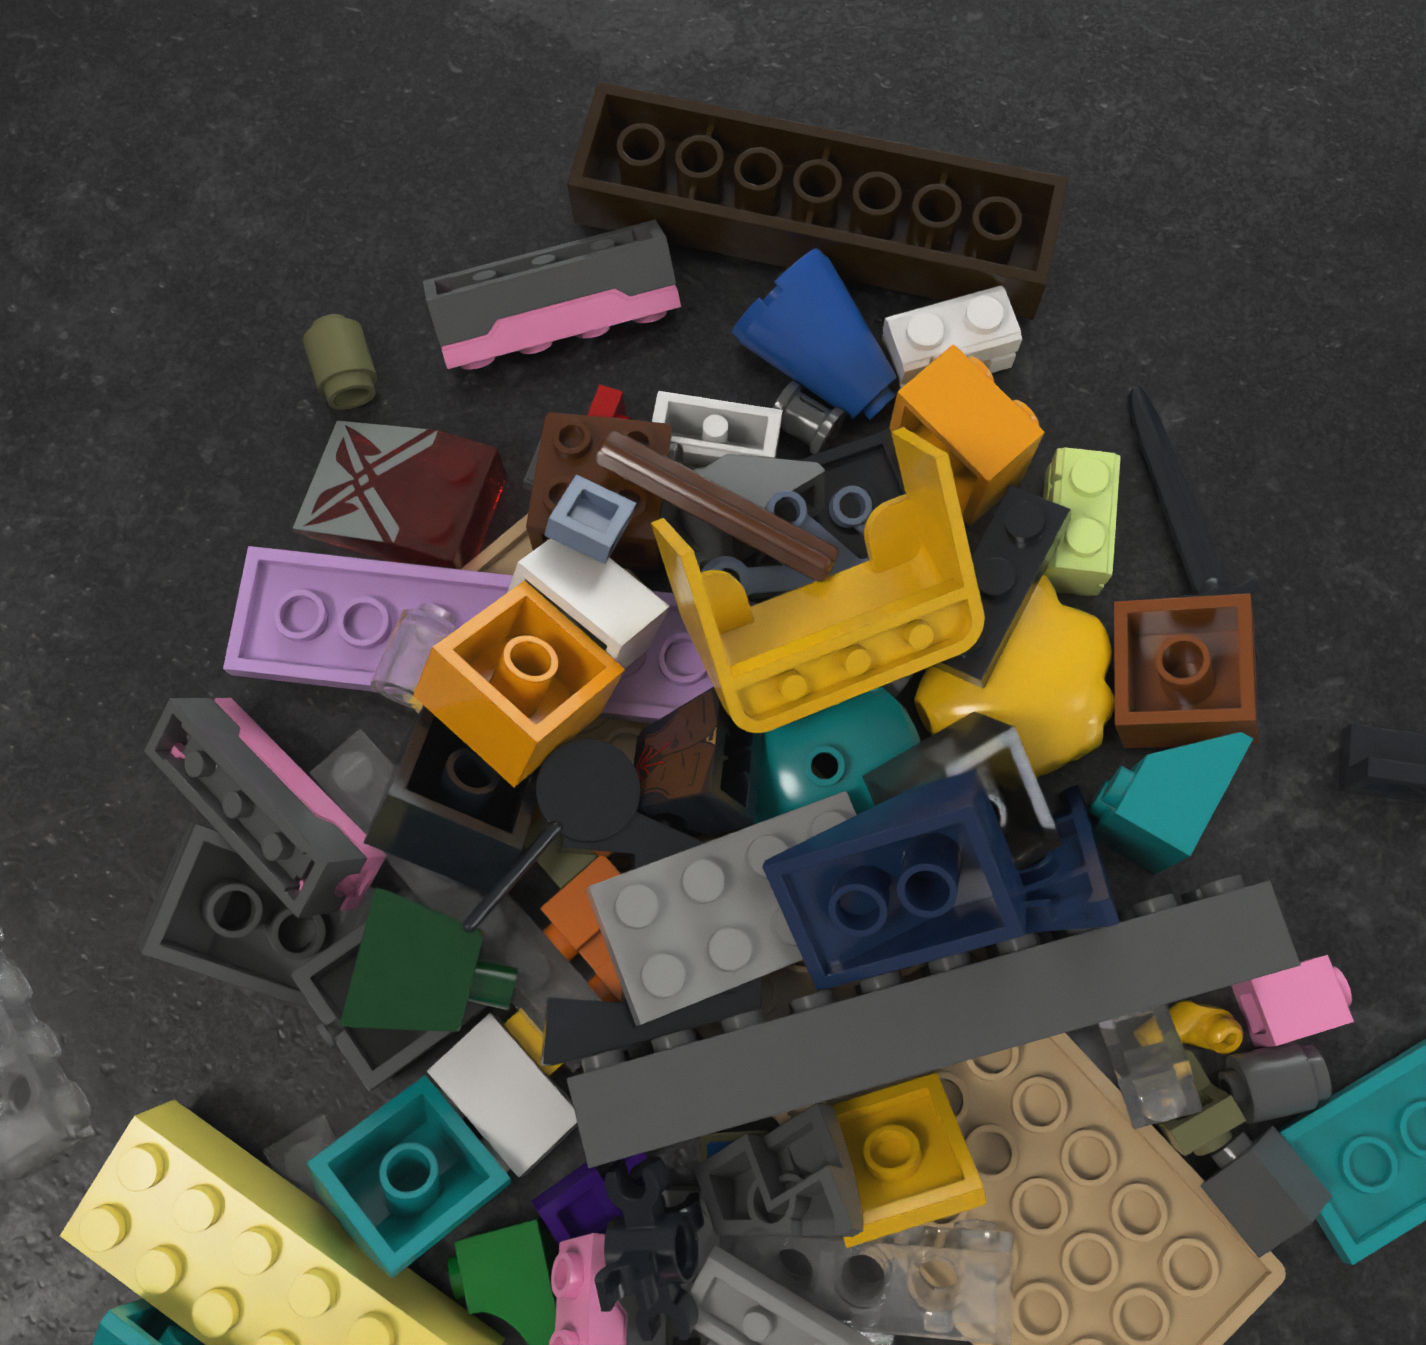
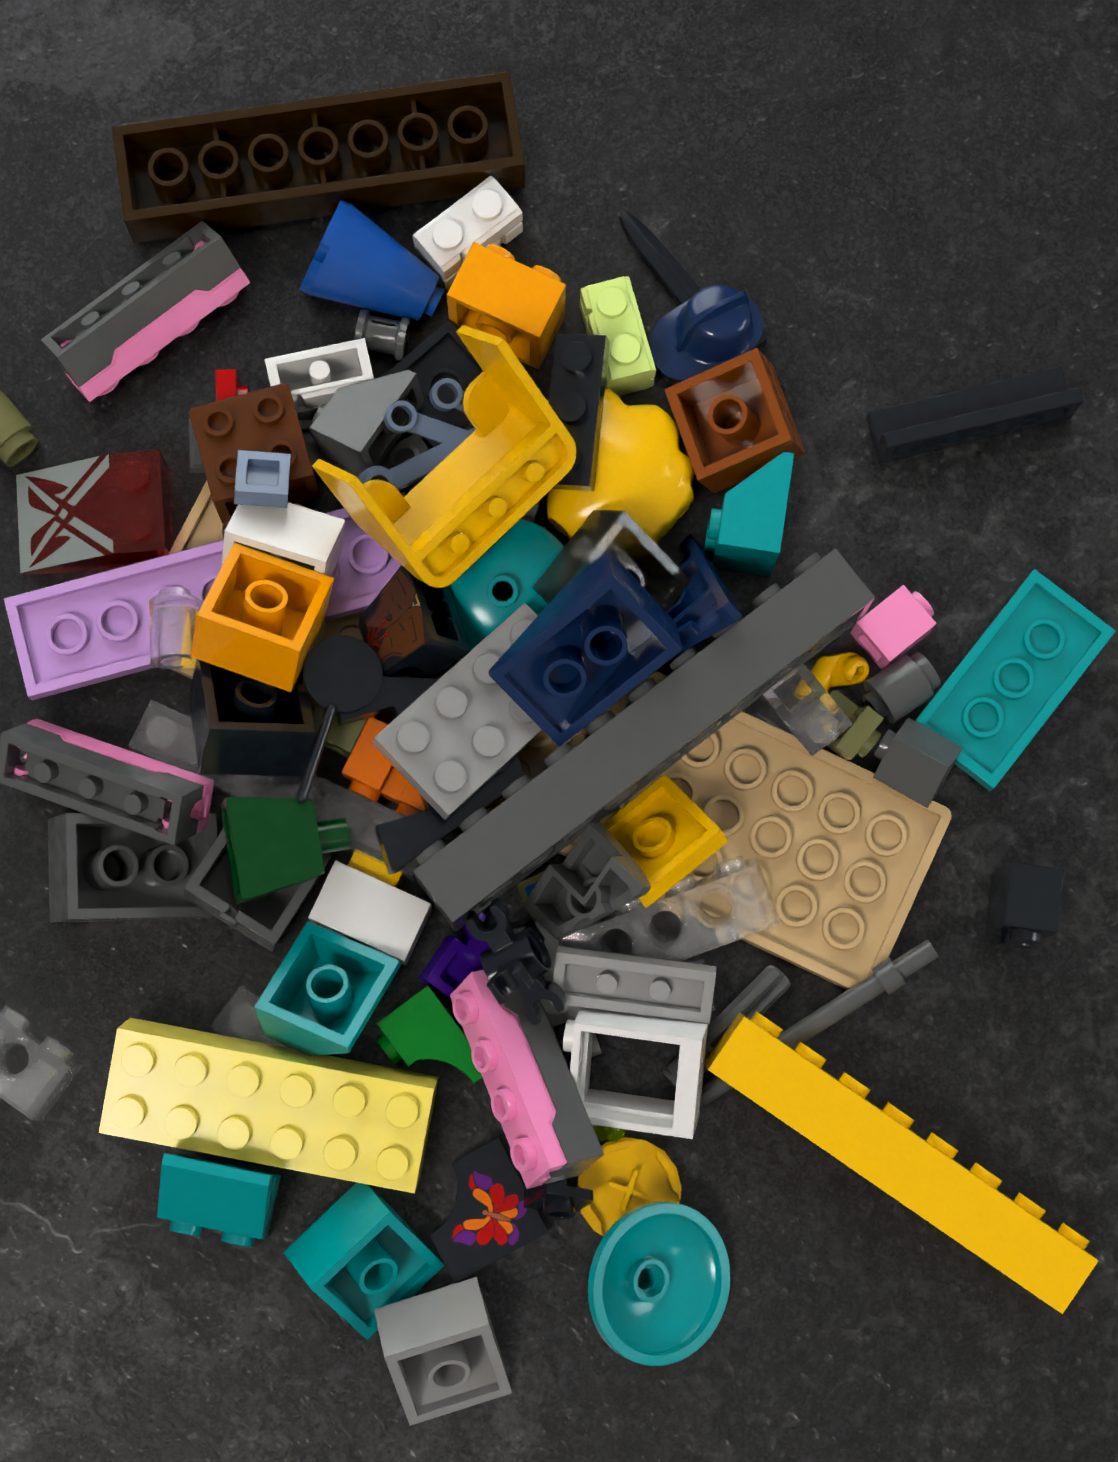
camera: 30 degrees left, 5 degrees up
reddish brown axle [596,430,839,582] -> none
none -> dark blue piece [649,285,763,381]

